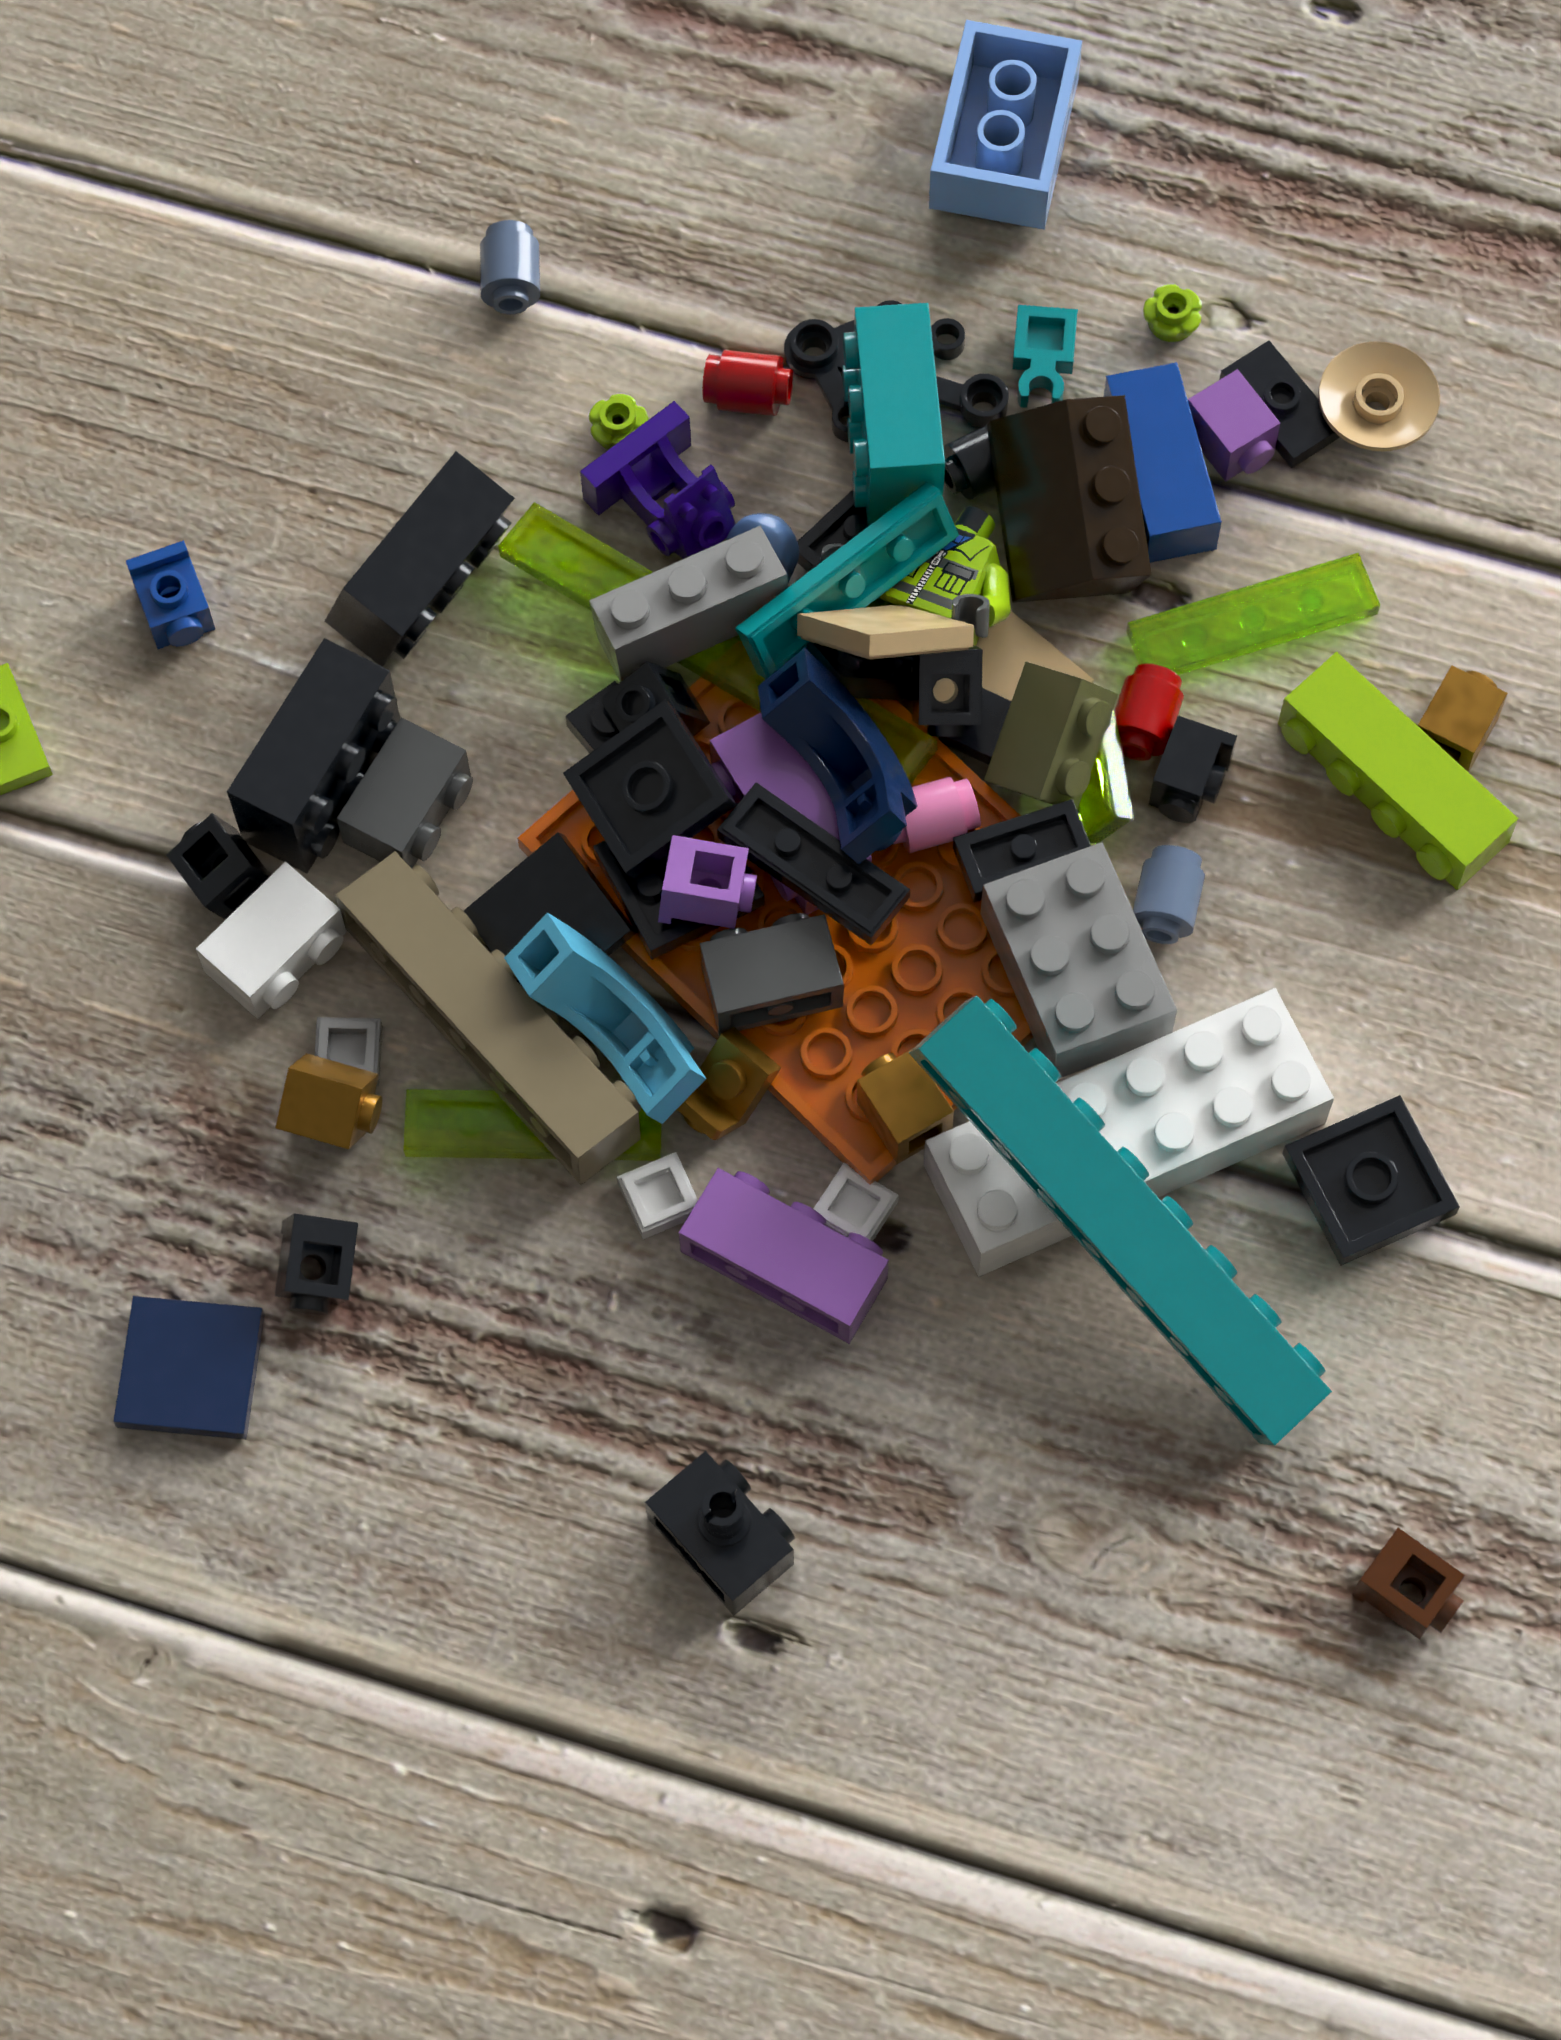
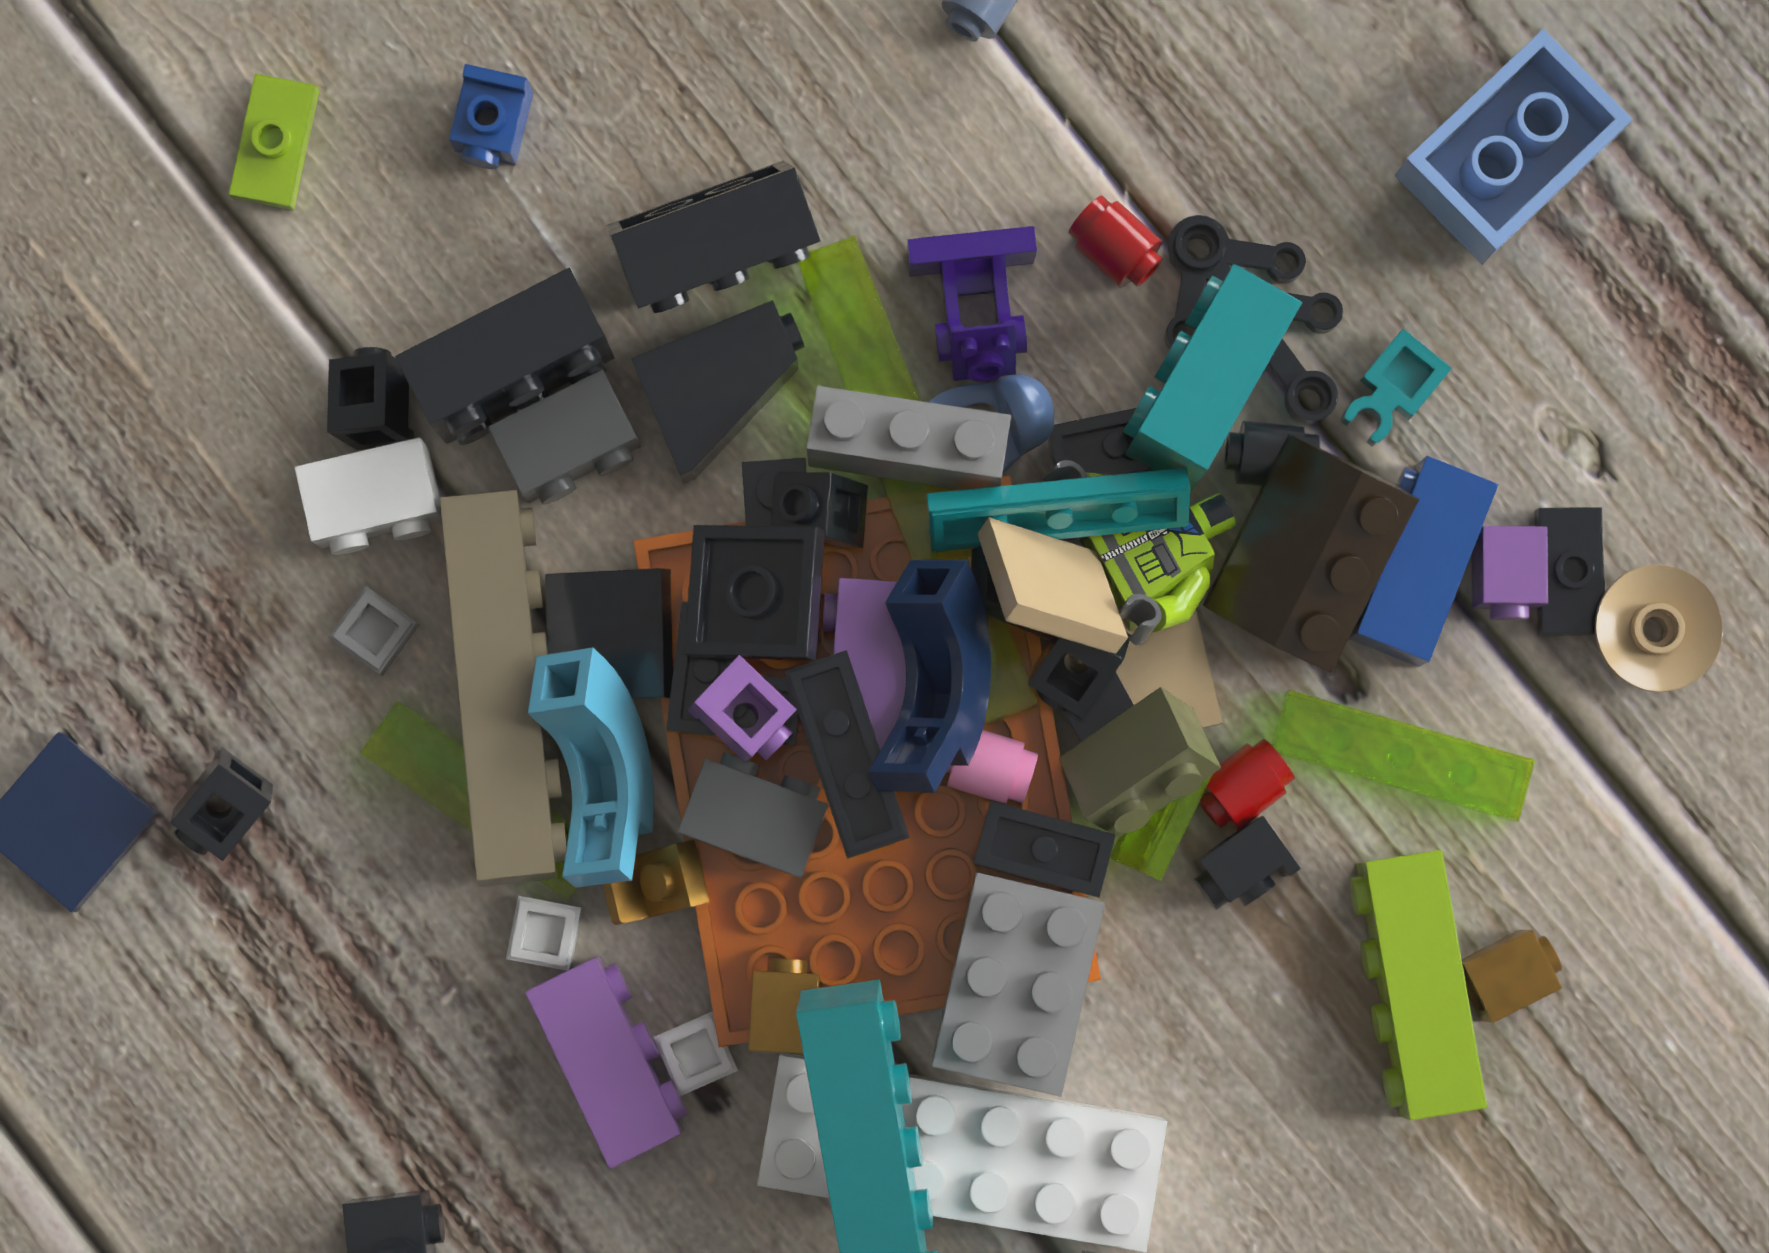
camera: 30 degrees right, 15 degrees up
pearl gold brick [275,1053,383,1149] -> none
lime plate [589,394,648,450] -> none
sand blue brick [1133,845,1205,944] -> none
lime plate [1143,284,1202,342] -> none
none -> black slope [631,300,805,484]

